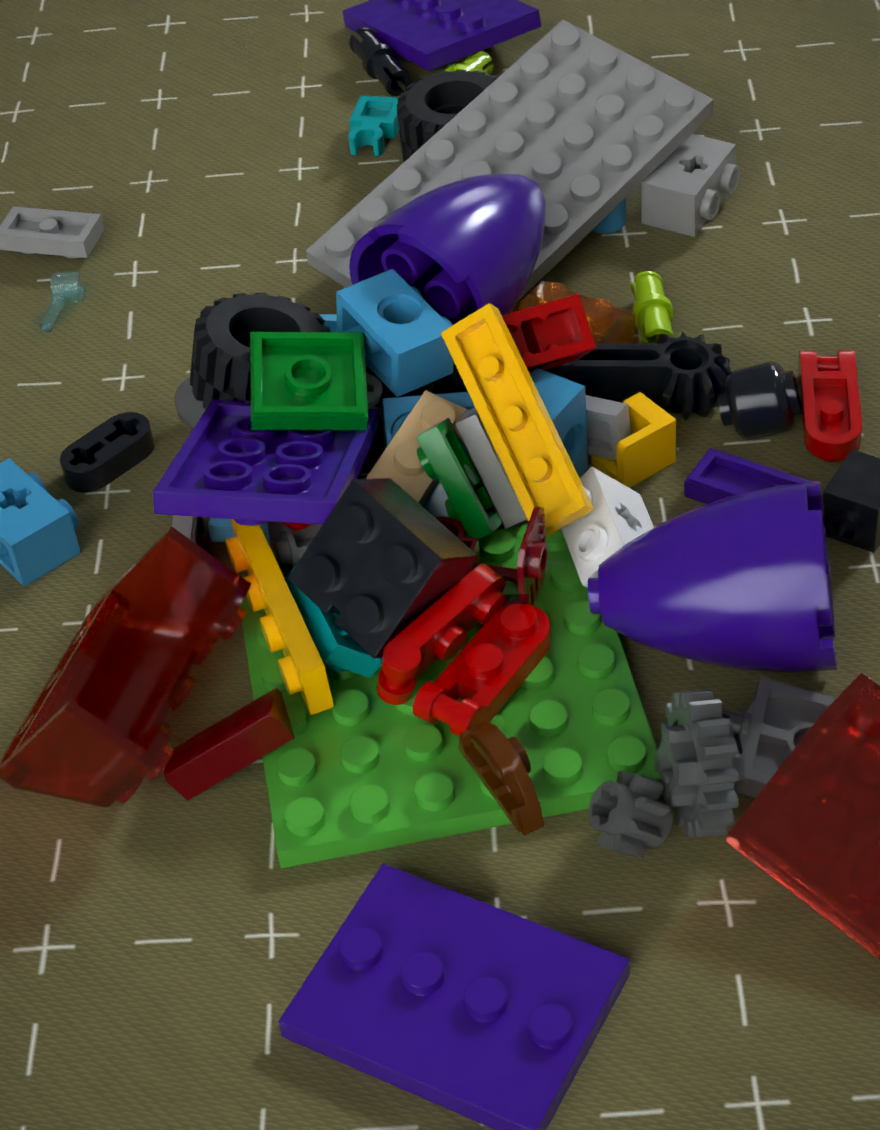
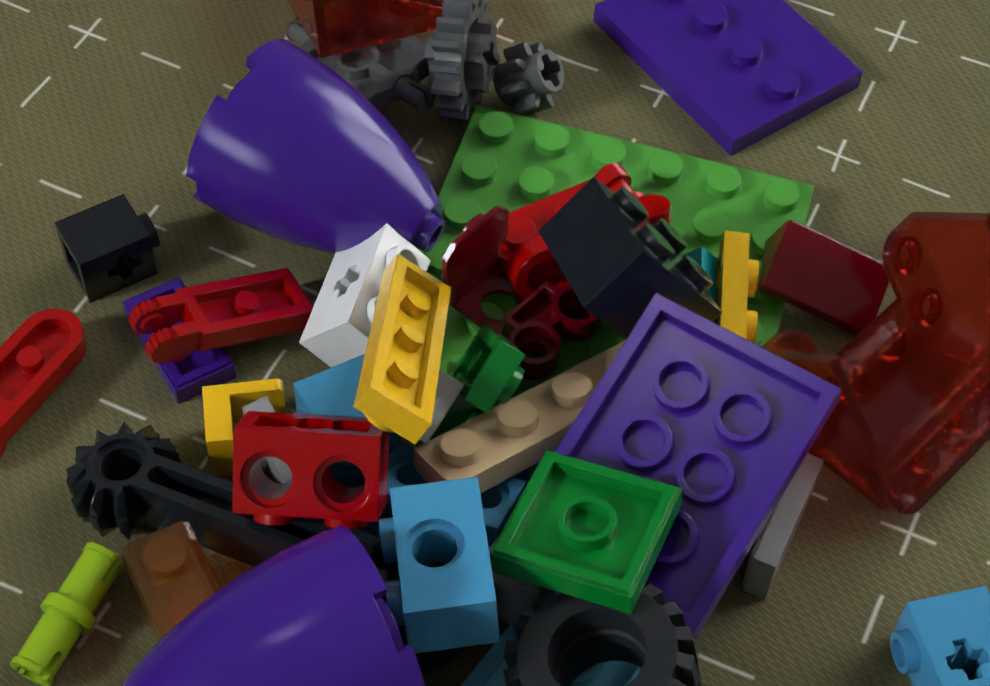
camera: 160 degrees left, 10 degrees up
reddish brown plate [459,721,544,836] -> none
black head [717,361,802,440] -> none
none -> red hinge [128,268,313,365]

